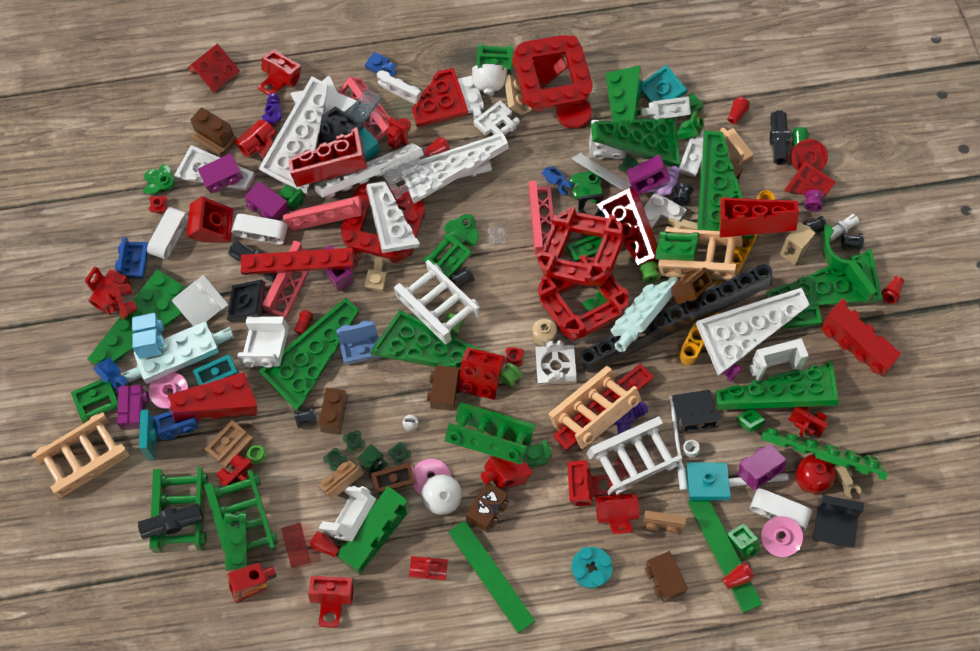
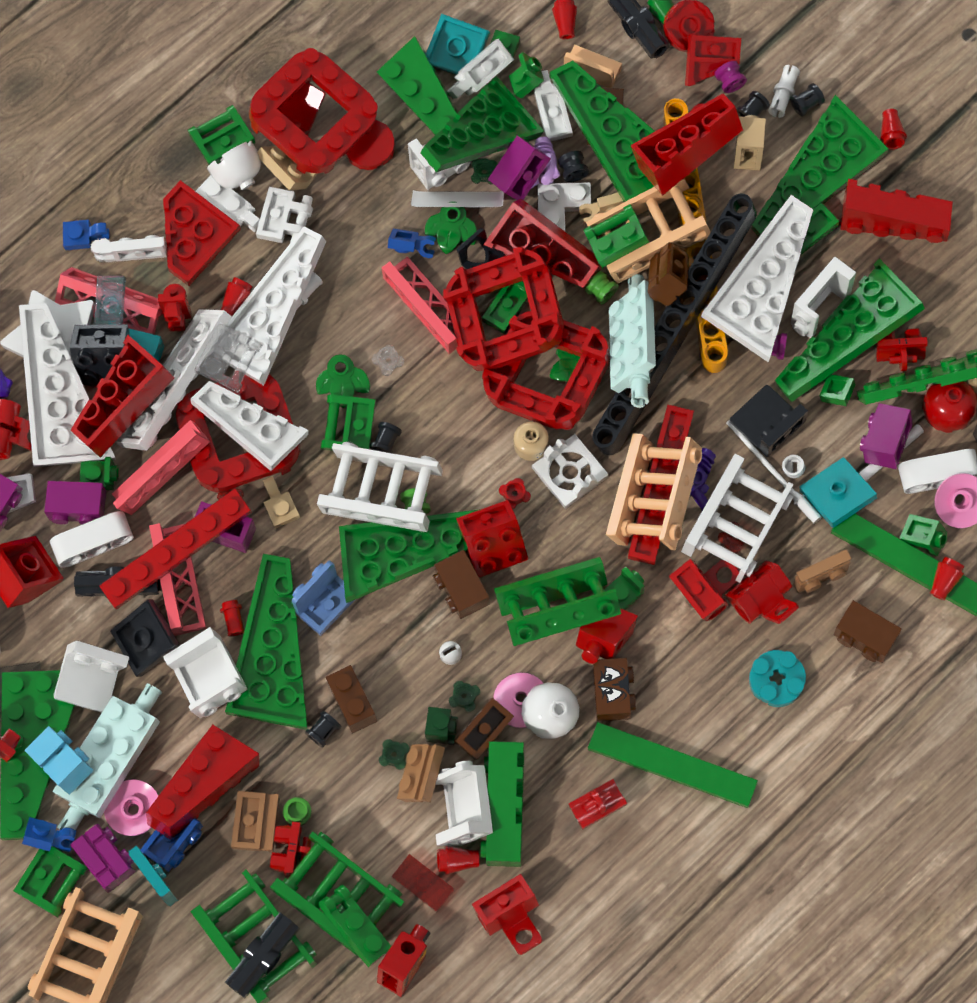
camera: 30 degrees left, 5 degrees up
teal brick [193,354,240,385] -> none
clear green plate [343,430,365,452] -> none
bright green wheel [499,363,523,388] -> none
green piece [820,223,877,302] -> none

